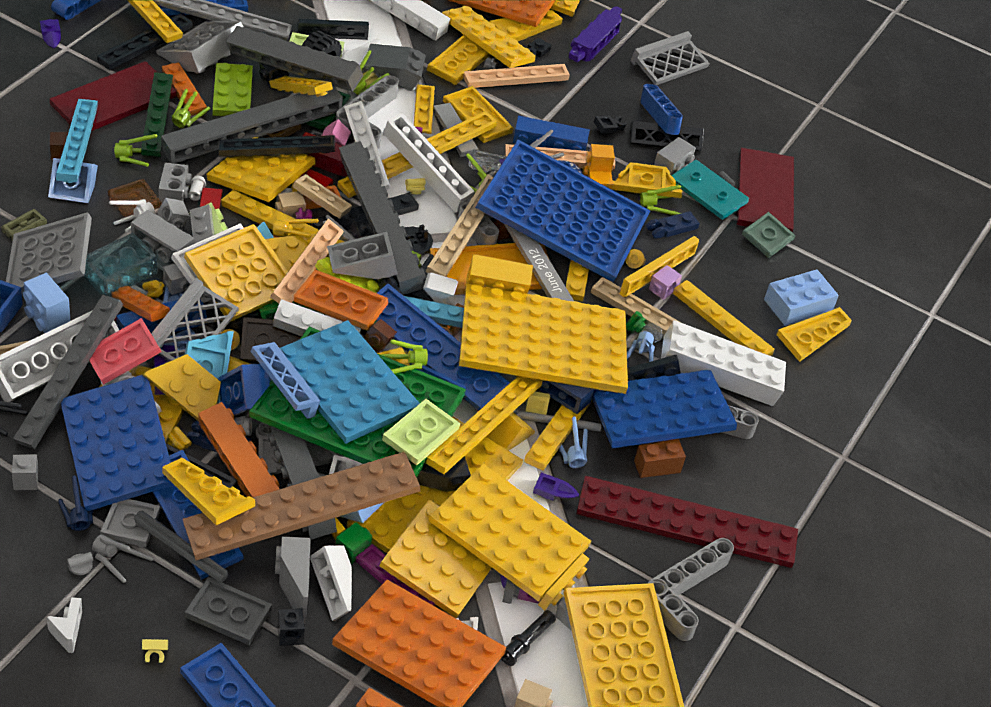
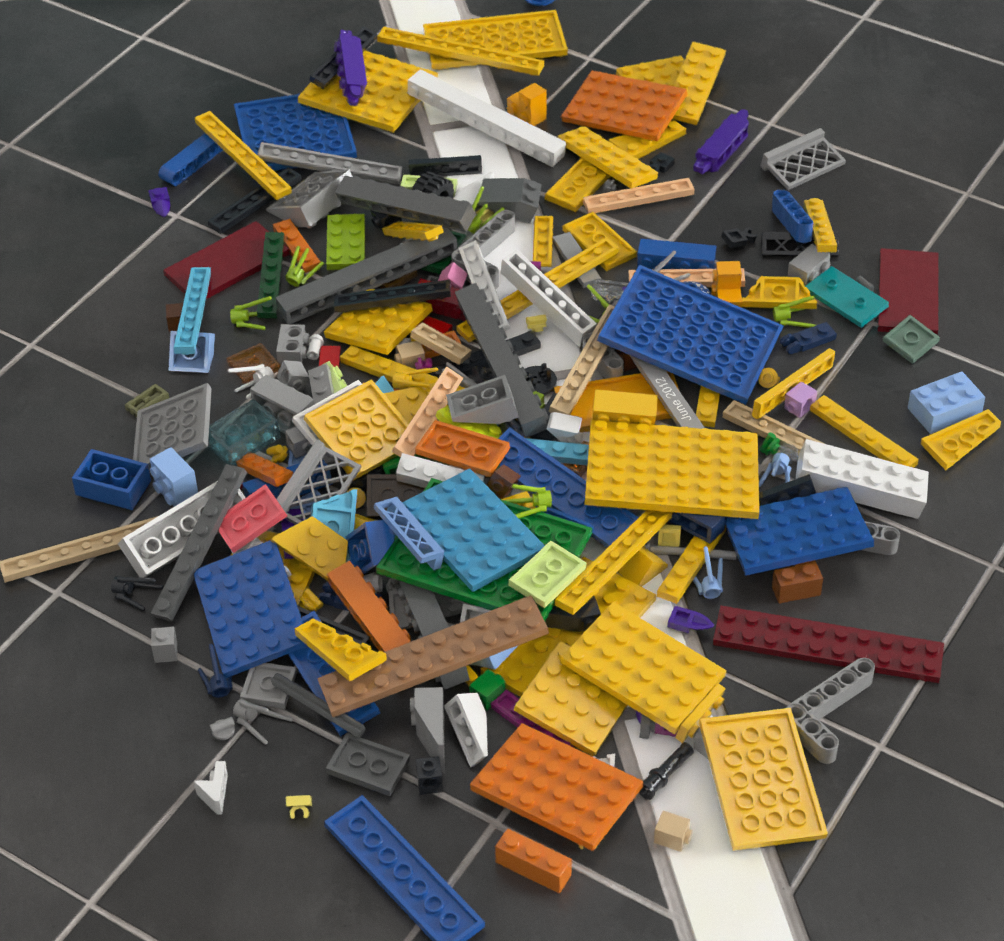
camera: 10 degrees right, 0 degrees up
none -> yellow plate [804,198,837,252]

